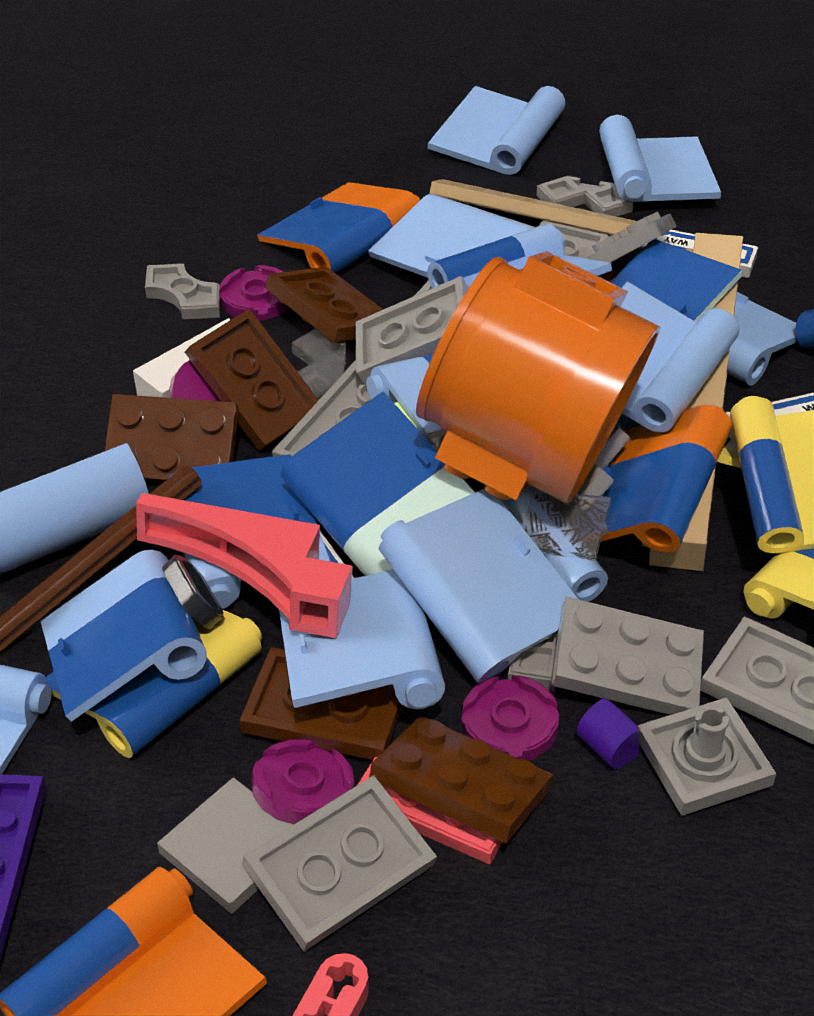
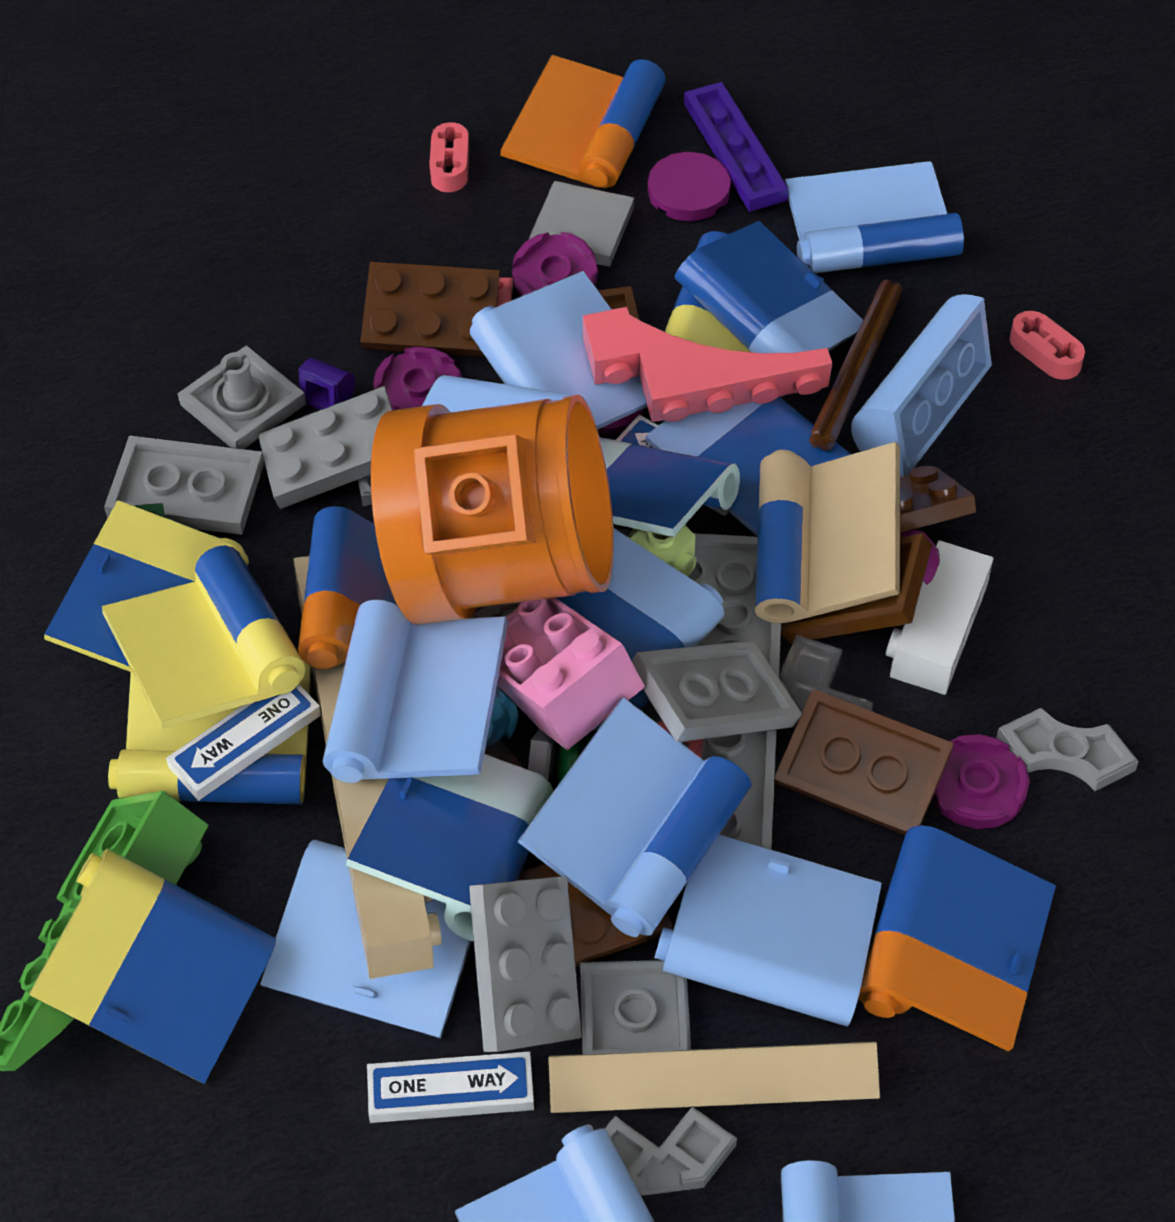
camera: 155 degrees right, 10 degrees up
black tile [162,555,224,629] -> none
light grey plate [242,775,437,952] -> none
none -> magenta tile [648,152,731,221]
none -> tan door [755,442,900,623]

